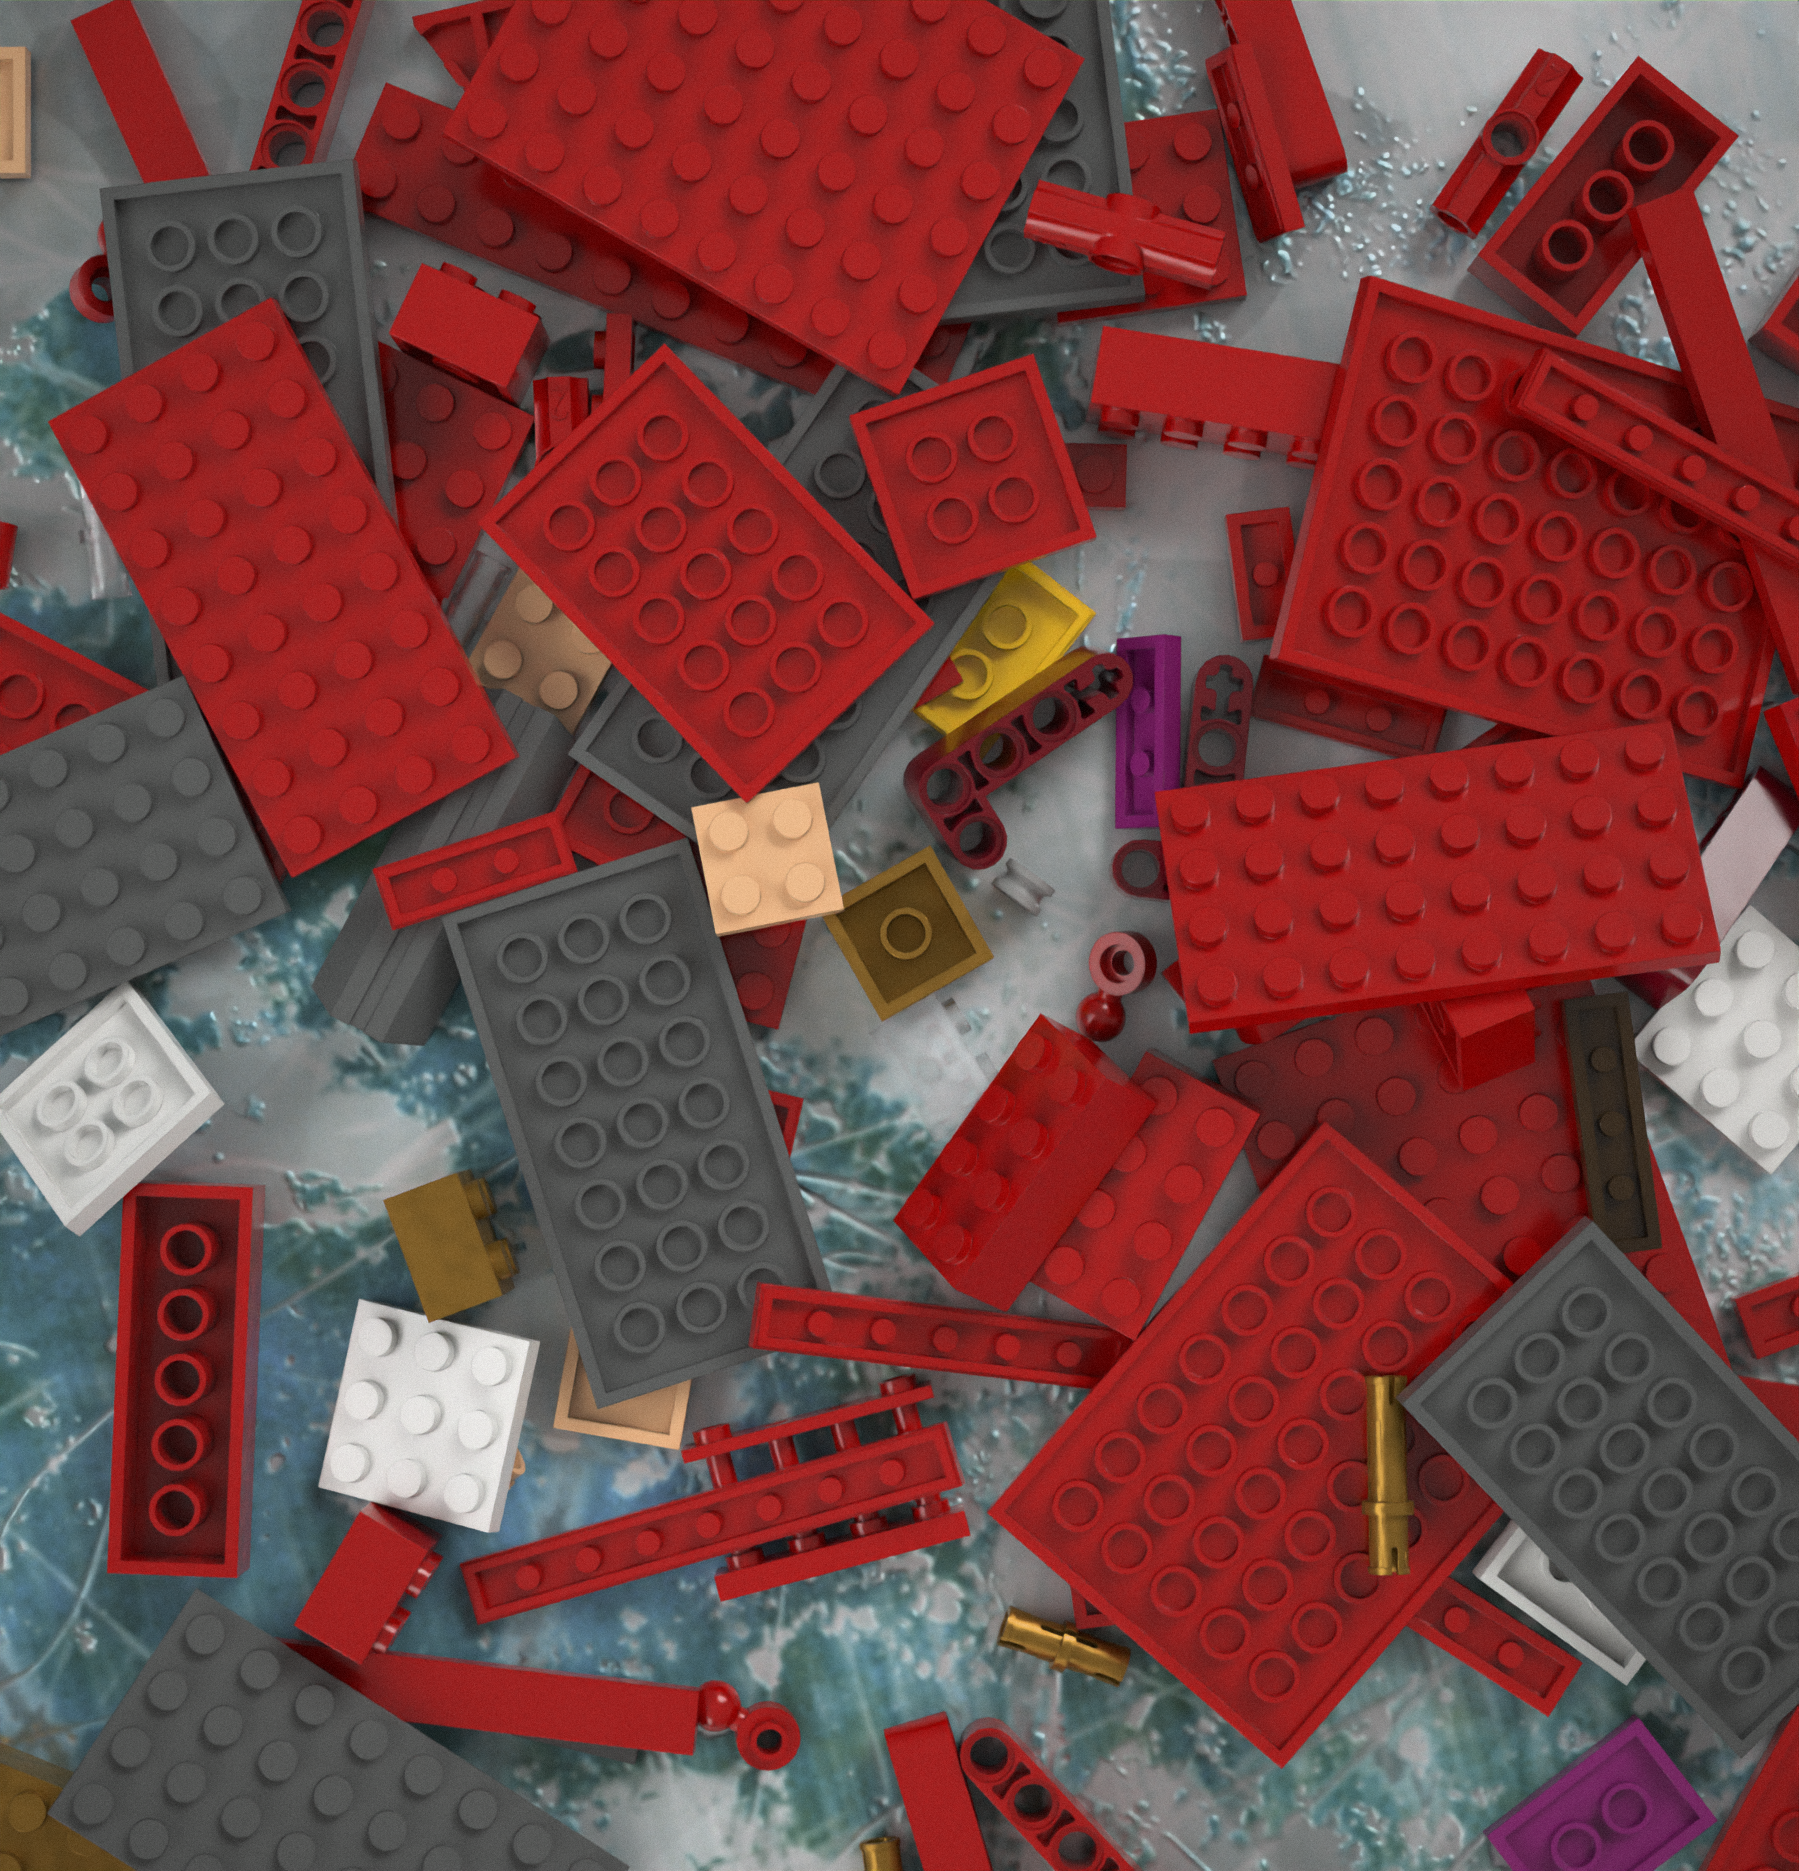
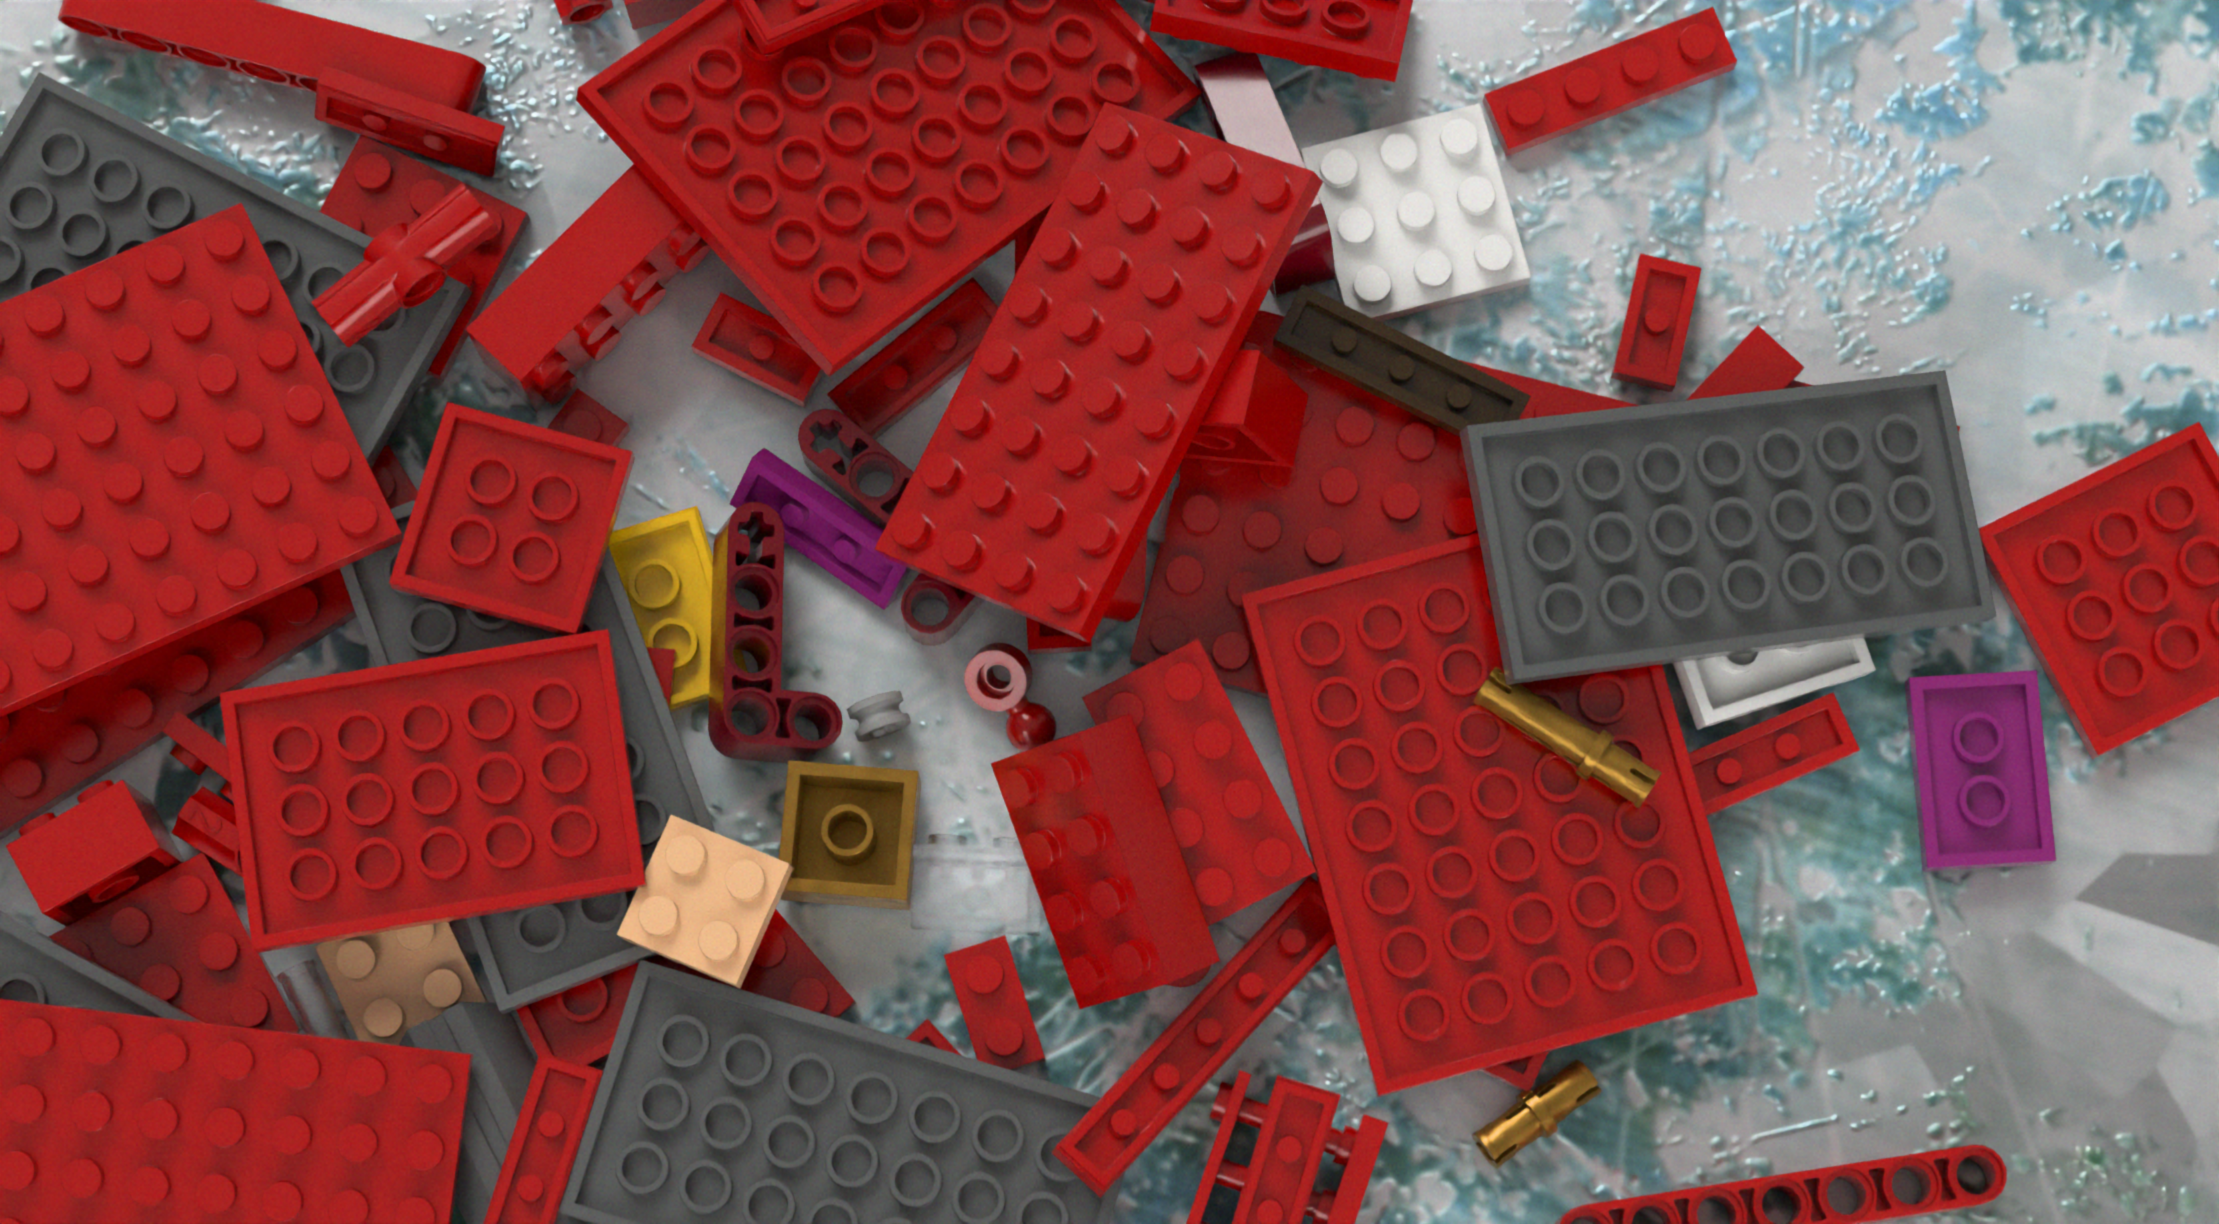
camera: 60 degrees left, 10 degrees down
none -> red plate [944,935,1046,1071]

